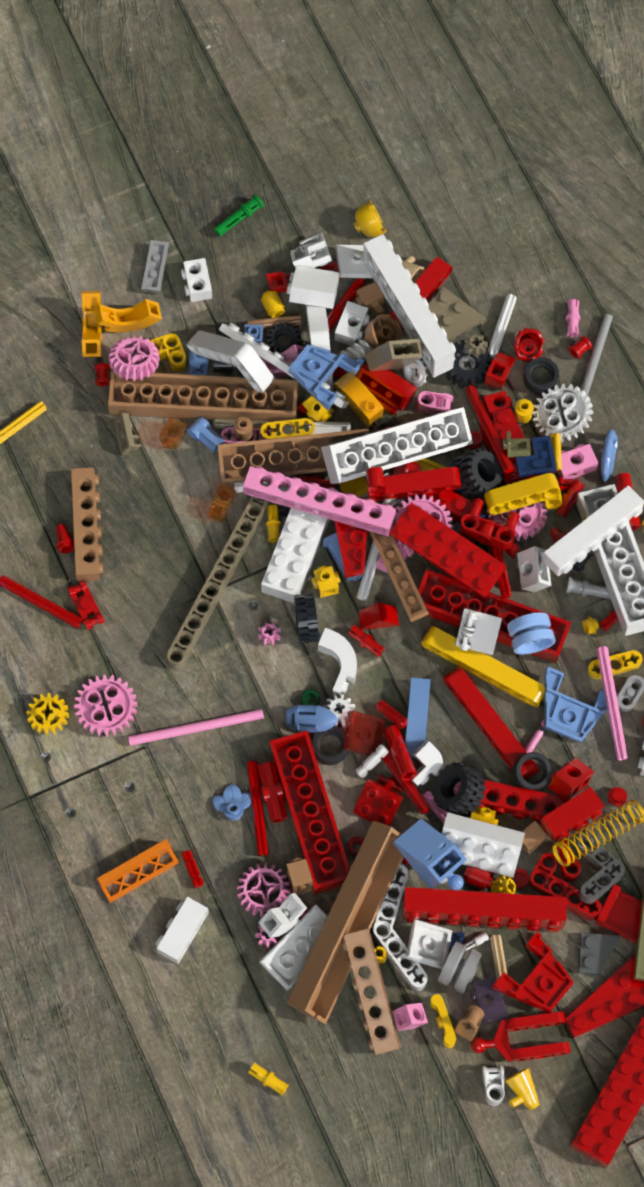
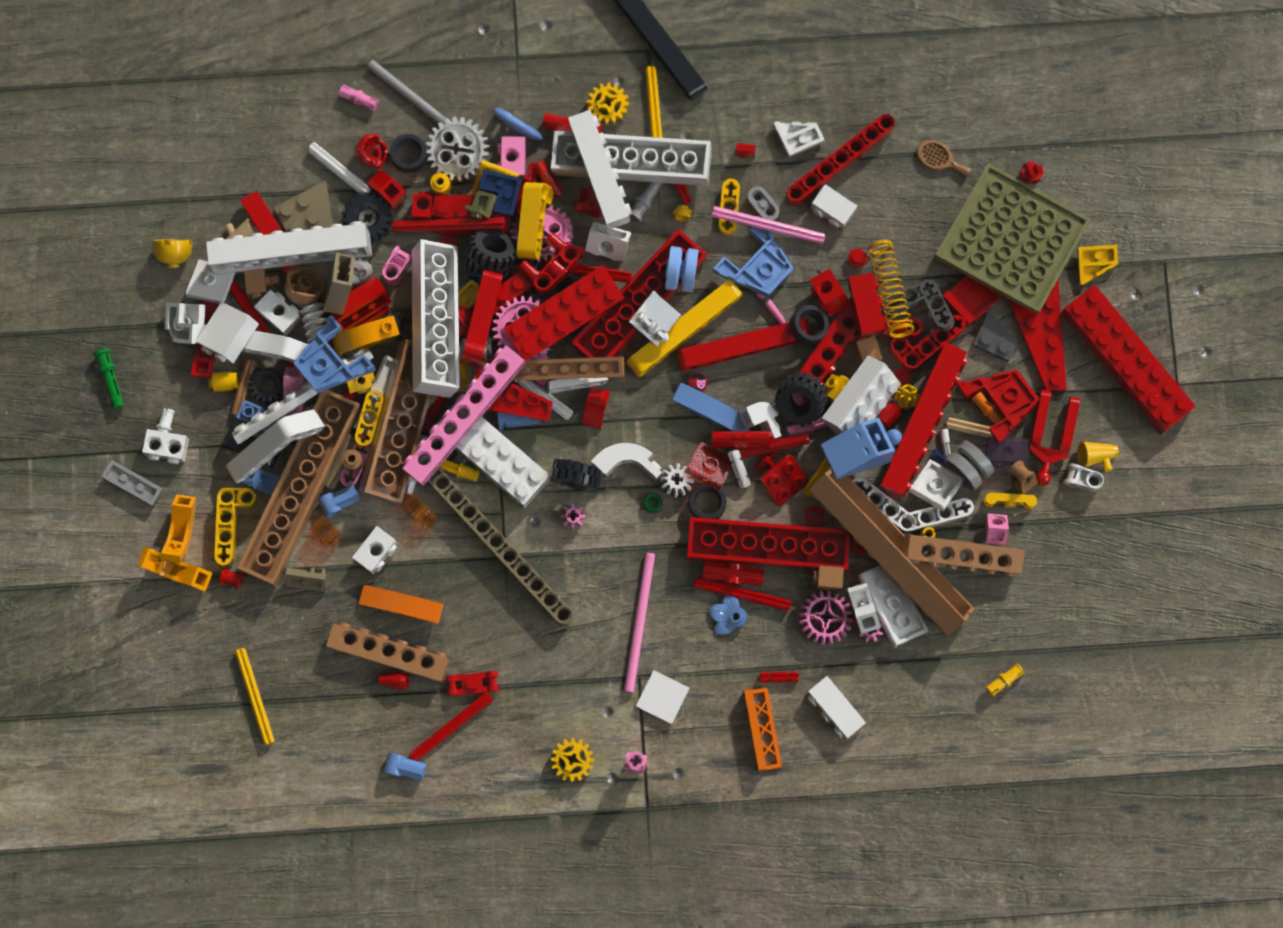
camera: 70 degrees left, 10 degrees up
bright pink gear [74,674,138,737] -> none
bright pink gear [109,336,160,382] -> none
medium blue piece [286,705,338,733] -> none
yellow brick [311,566,340,598] -> none
red pin [348,625,385,658] -> none
red axle [376,700,408,729] -> none
dark tan gear [464,333,488,358] -> none
red bush [568,335,593,360] -> none
none -> white pin [156,408,175,433]
none -> white brick [352,526,397,574]
none -> orange slope [359,585,444,624]
none -> white plate [546,378,608,394]
none -> bright pink piece [624,751,647,774]
none -> white tile [636,670,690,725]
none -> tile [688,373,708,392]
none -> orange pin [972,391,1005,424]

